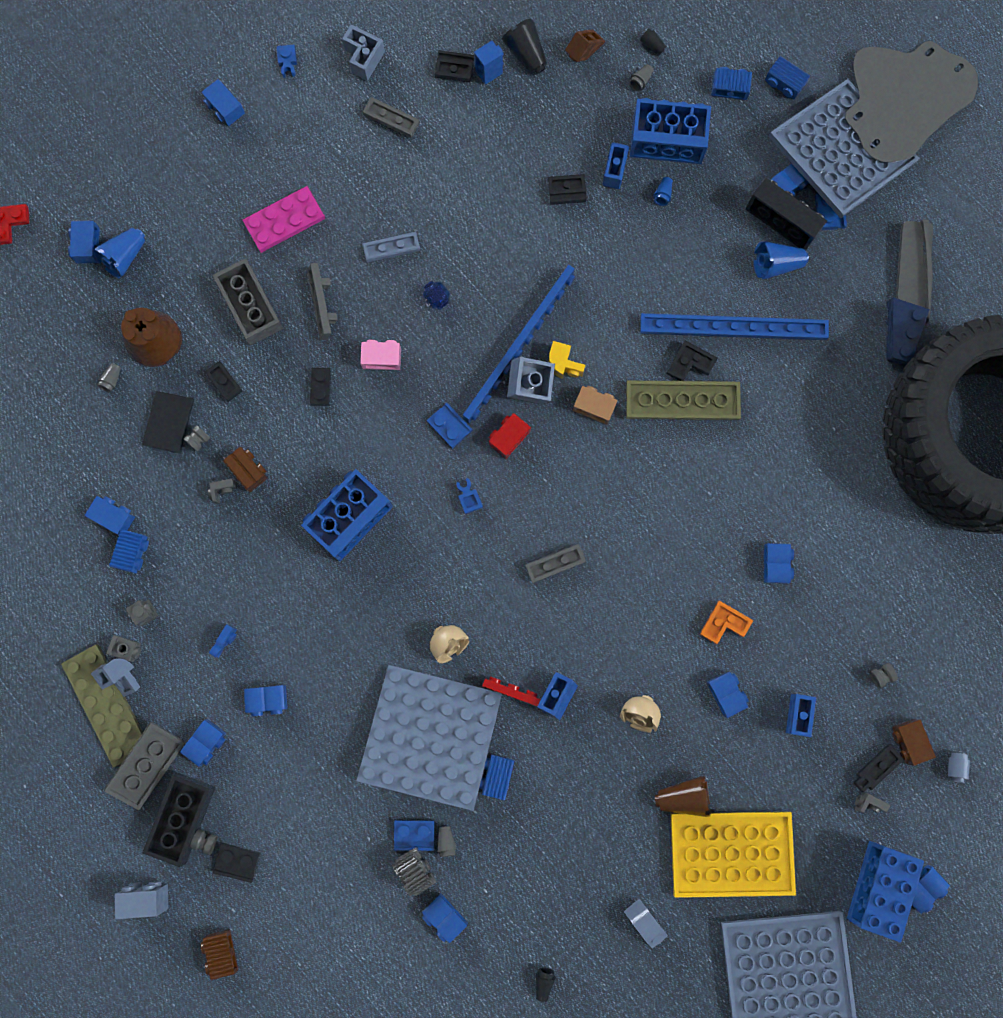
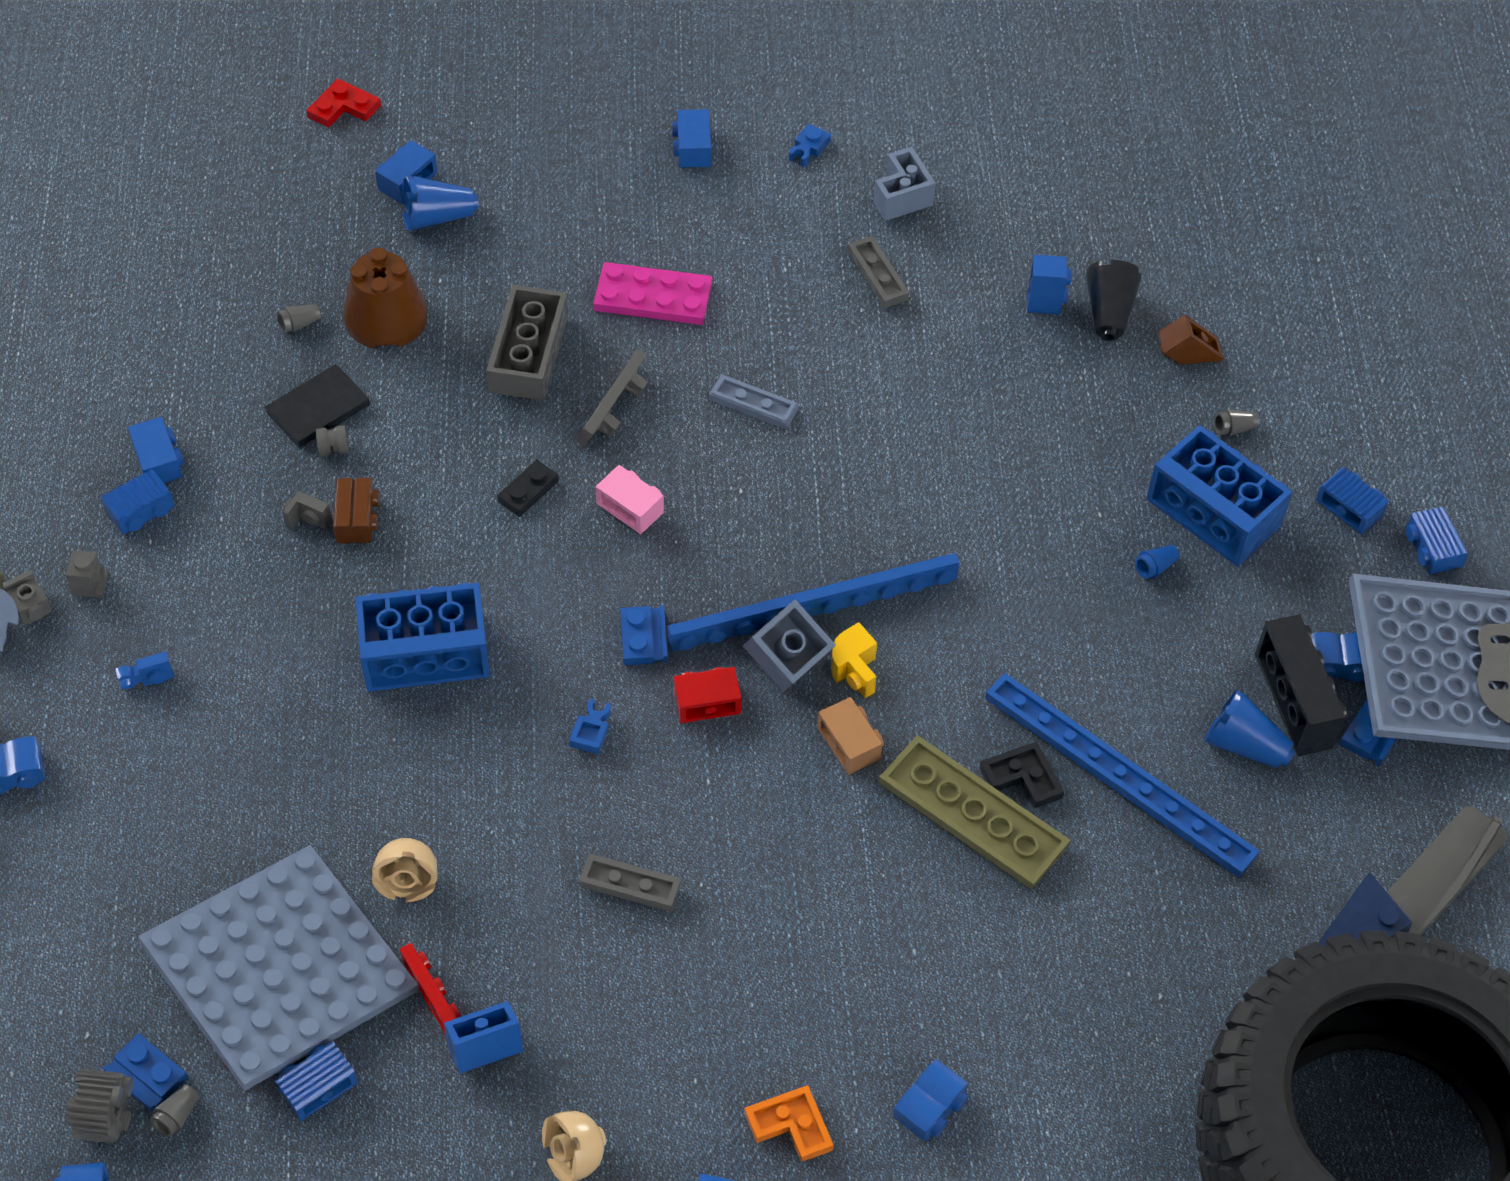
camera: 35 degrees right, 25 degrees down
black plate [204,360,243,402] -> none
blue brick [244,685,288,717] -> none
clear blue head [423,281,450,310] -> none
black plate [434,50,474,83] -> none
black plate [548,174,587,205] -> none
blue brick [602,143,629,189] -> none
black cone [640,28,667,55] -> none

